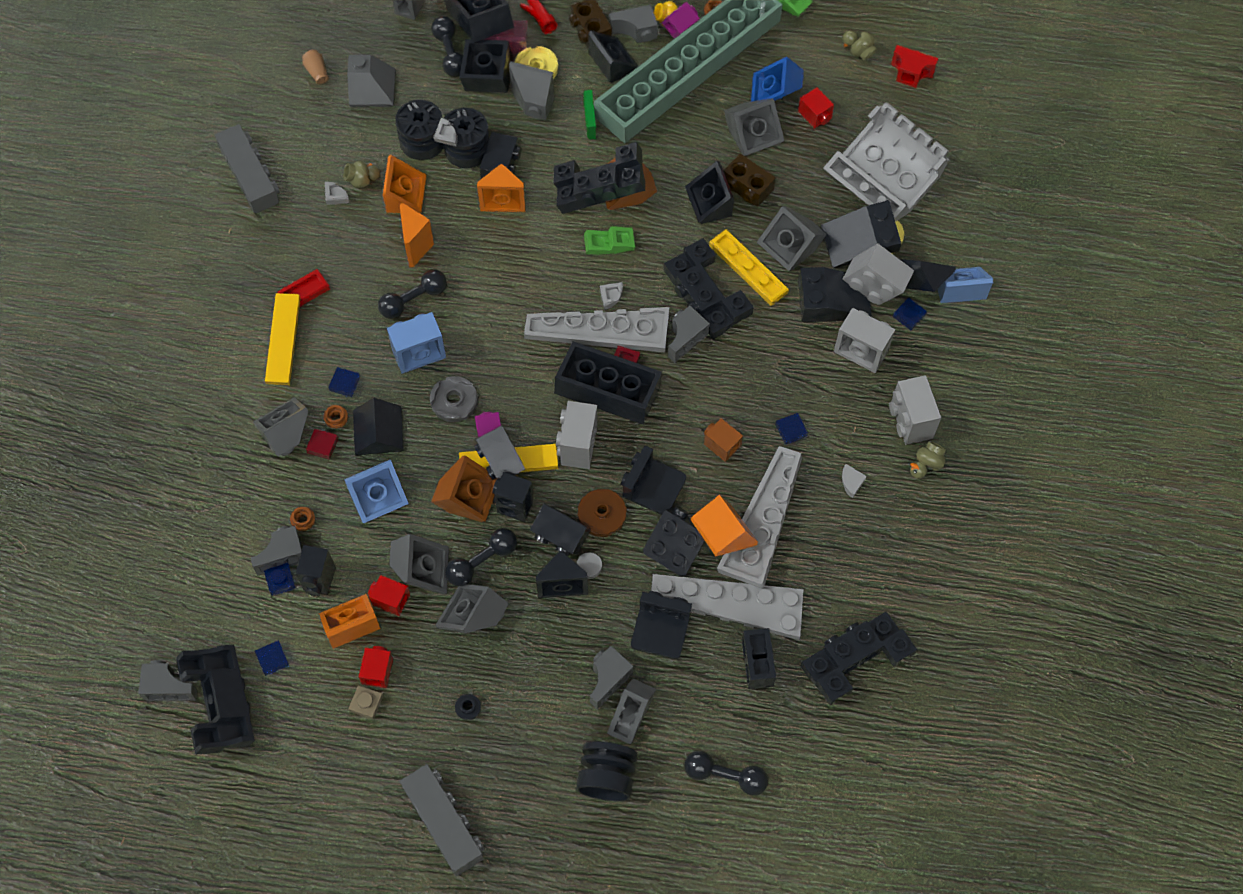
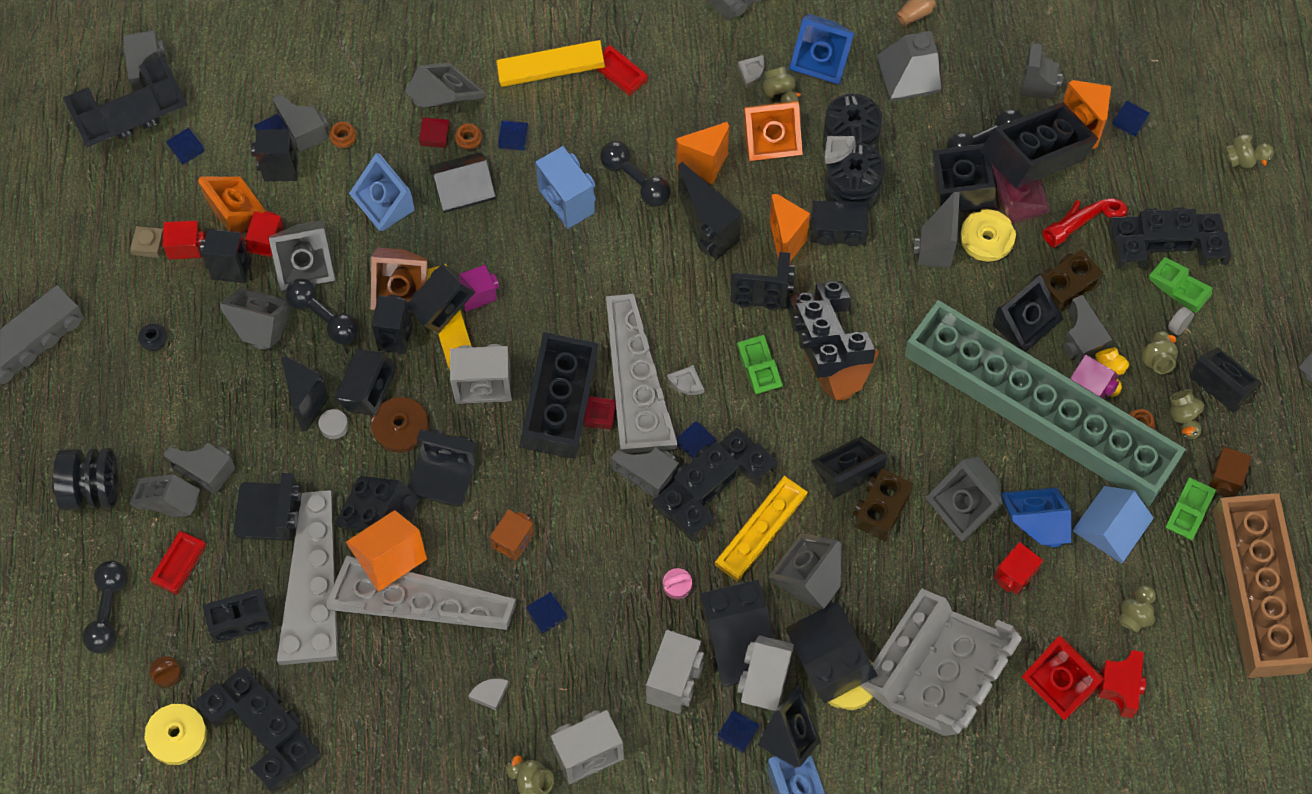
camera: 80 degrees right, 0 degrees up
flat silver tile [430,376,478,422] -> none
green tile [583,90,596,140] -> none
none -> light yellow plate [145,704,207,765]
none -> reddish brown tile [149,656,181,688]
none -> red tile [150,530,207,595]
none -> black brick [200,229,251,283]
none -> bright pink tile [663,568,692,599]
none -> clear blue tile [676,421,716,460]
none -> black slope [678,162,741,261]
none -> black bracket [731,252,795,310]
none -> blue slope [789,14,854,84]
none -> red slope [1021,635,1104,720]
none -> medium blue slope [1073,486,1154,564]

